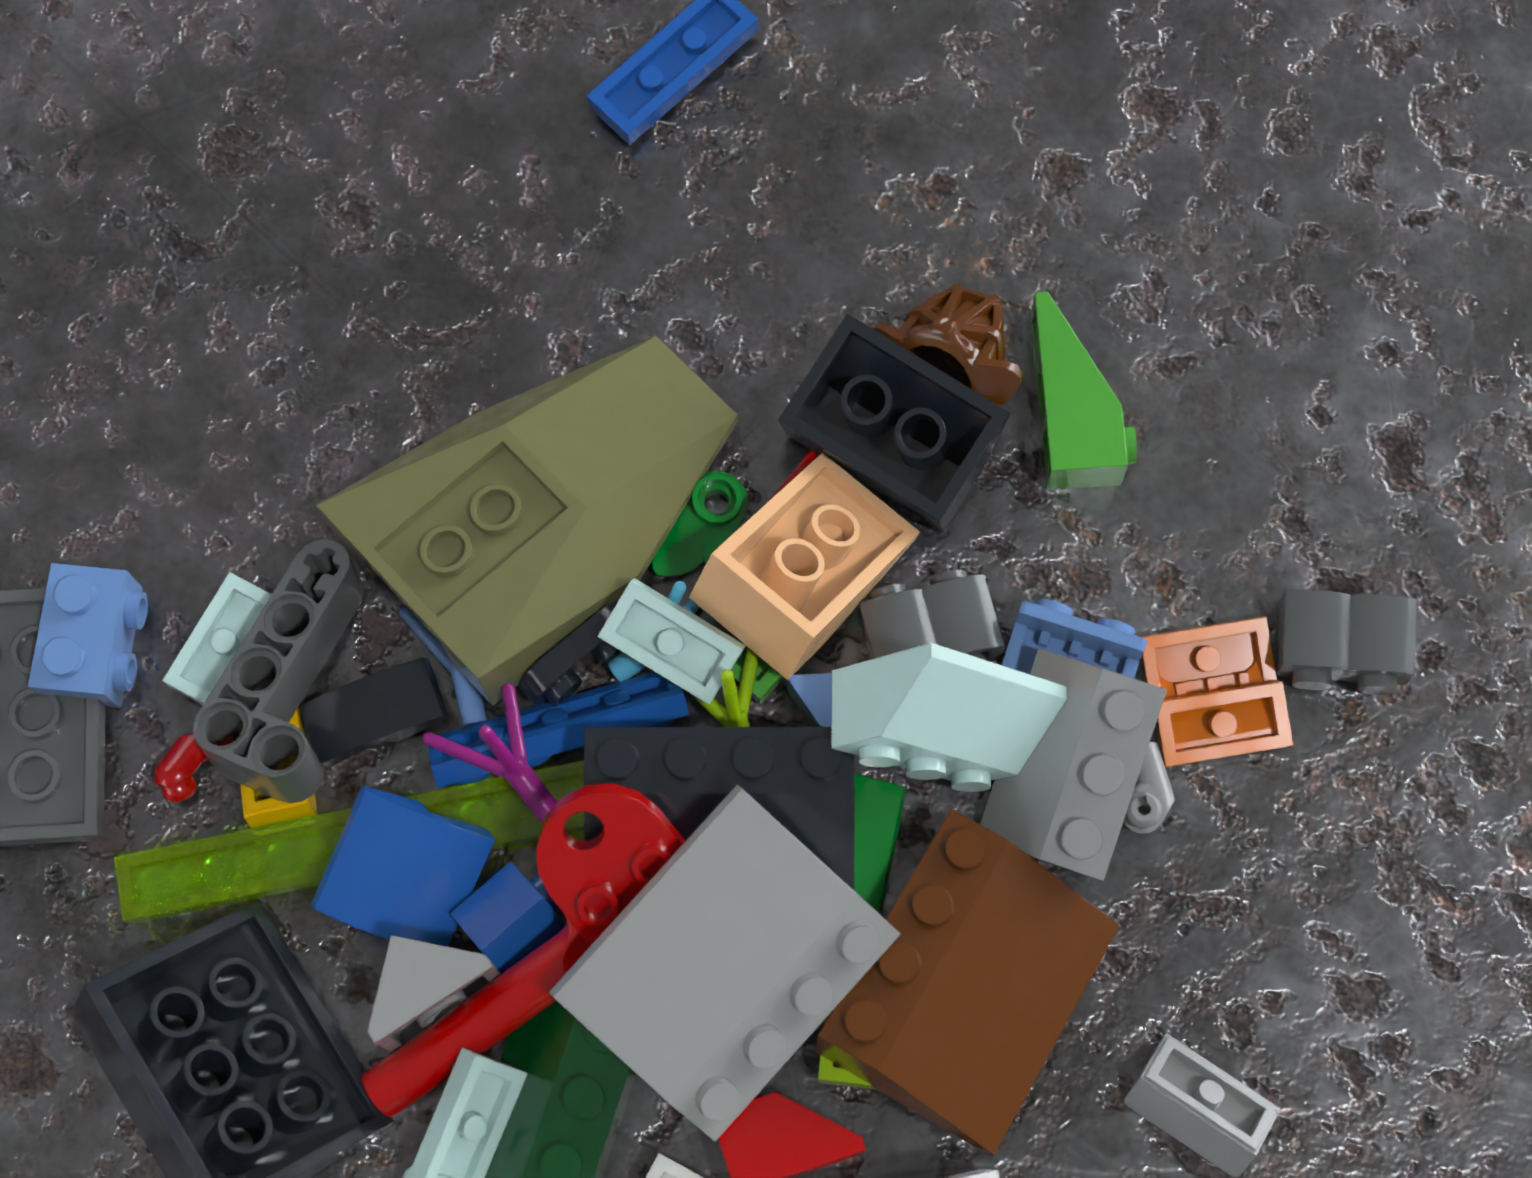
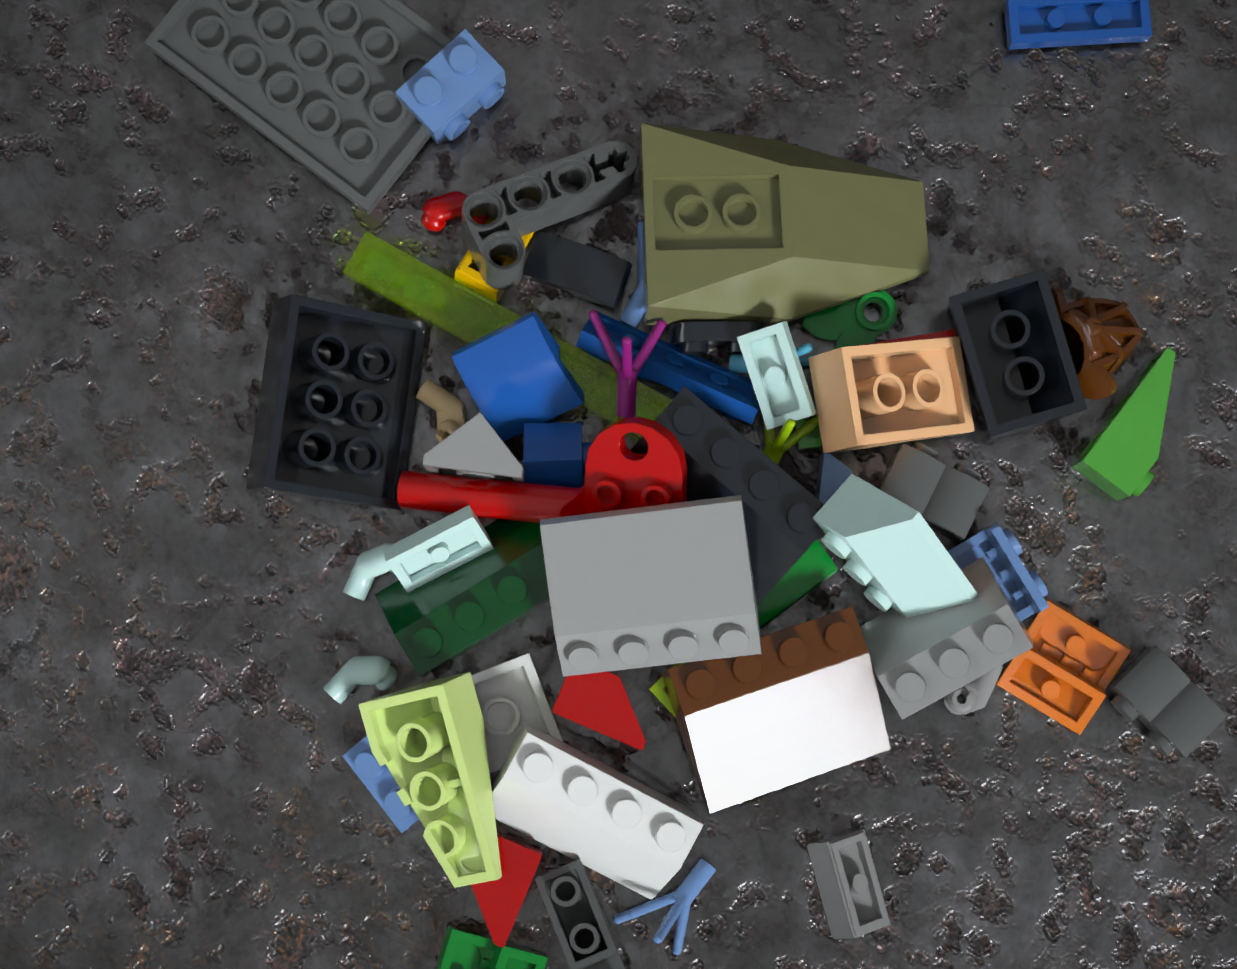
camera: 35 degrees right, 10 degrees up
light aqua plate [162,572,272,705] -> none
none -> tan arm [416,378,467,443]

